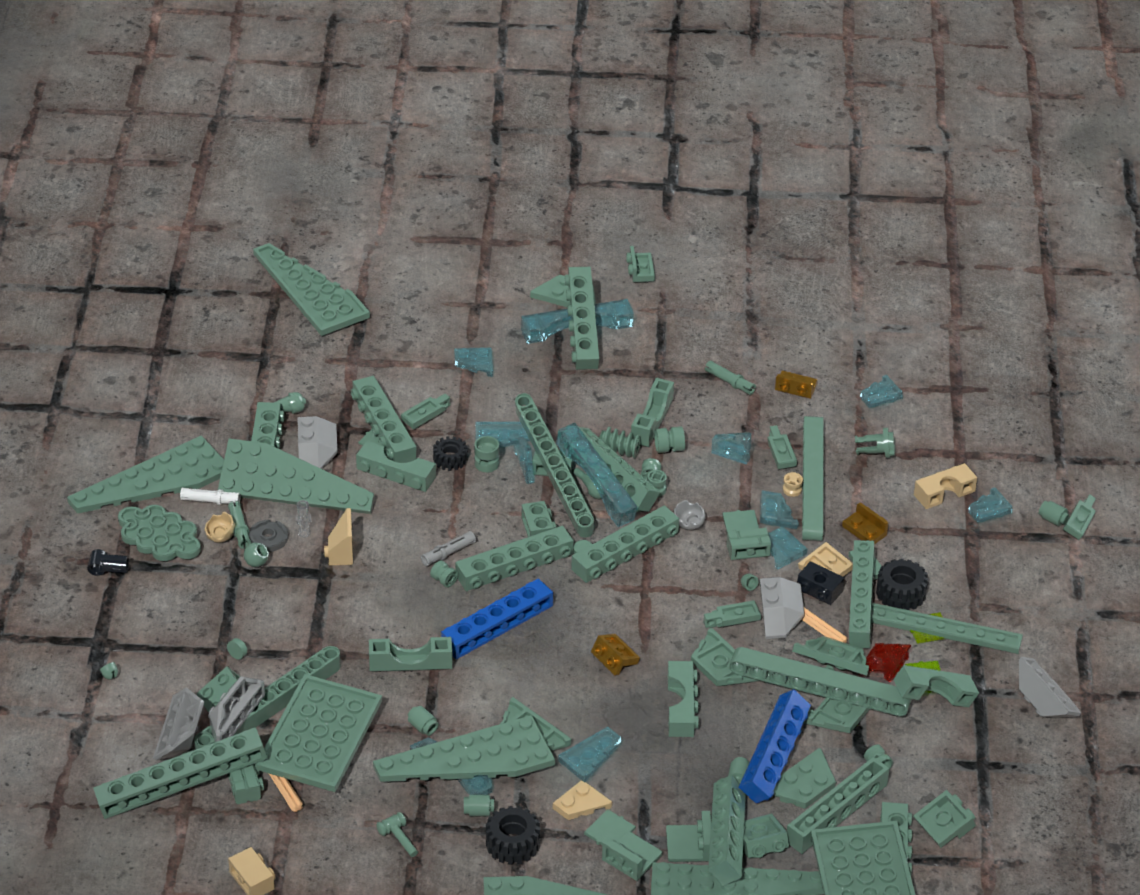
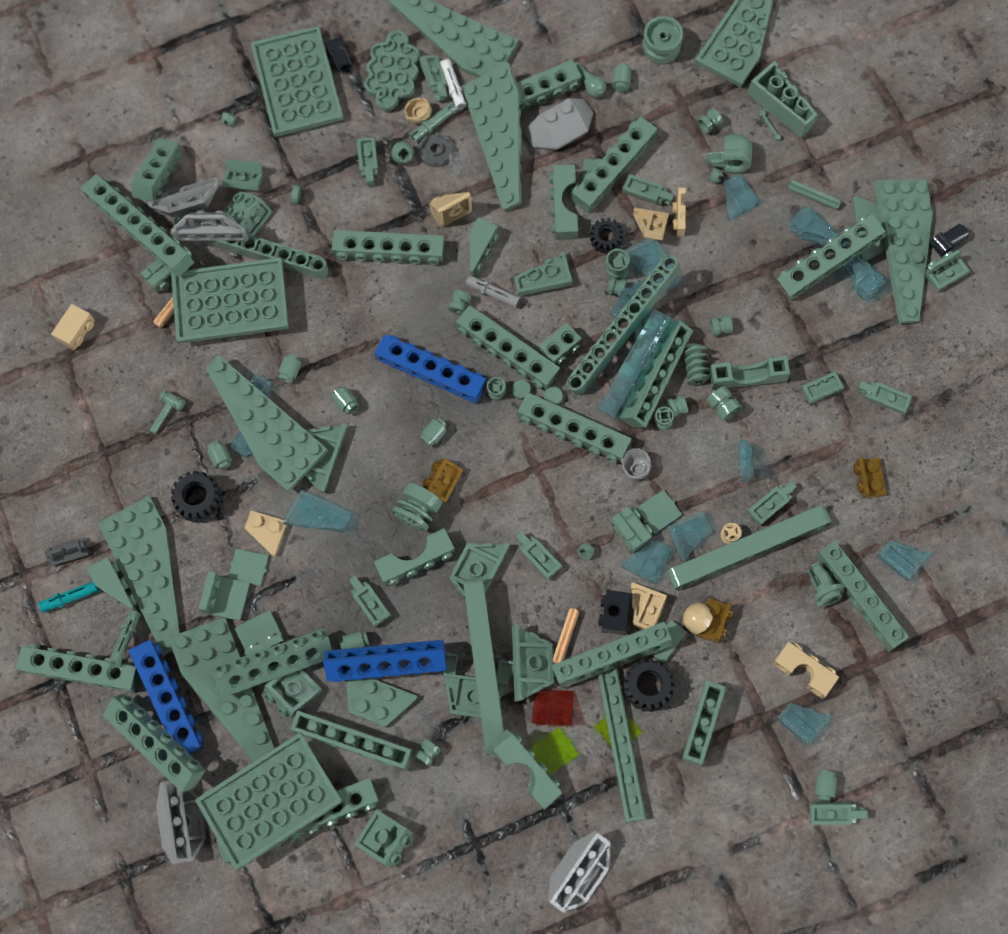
camera: 70 degrees right, 30 degrees up
sand green arch [369,637,452,671] -> none
sand green pin [705,360,756,395] -> none
light grey wedge [759,577,804,639] -> none
none -> sand green brick [131,138,182,202]
none -> sand green bracket [222,159,263,191]
none -> sand green plate [251,26,344,137]
none -> sand green brick [331,387,359,415]
none -> sand green brick [332,230,445,265]
none -> sand green hinge [349,576,391,628]
none -> sand green hinge [357,137,378,187]
none -> sand green wheel [391,483,443,532]
none -> sand green hinge [419,55,448,102]
none -> sand green brick [420,418,447,447]
none -> sand green slope [470,217,500,277]
none -> sand green wheel [487,377,506,401]
none -> sand green tile [512,380,531,400]
none -> sand green wing [514,251,572,296]
none -> sand green wheel [608,276,627,298]
none -> sand green brick [612,64,631,92]
none -> tan wing [633,208,669,240]
none -> sand green wheel [643,16,683,64]
none -> tan wing [672,188,686,237]
none -> sand green brick [681,681,726,767]
none -> tan hair [683,602,713,634]
none -> sand green wheel [697,108,723,134]
none -> sand green piece [706,134,753,173]
none -> sand green hinge [708,167,723,183]
none -> sand green wheel [710,314,733,336]
none -> sand green wedge [747,61,818,137]
none -> sand green hinge [759,110,781,141]
none -> sand green axle [788,180,841,210]
none -> sand green plate [801,371,844,404]
none -> sand green brick [816,541,909,653]
none -> sand green hinge [857,381,912,415]
none -> sand green wing [874,180,933,324]
none -> black piece [929,223,969,257]

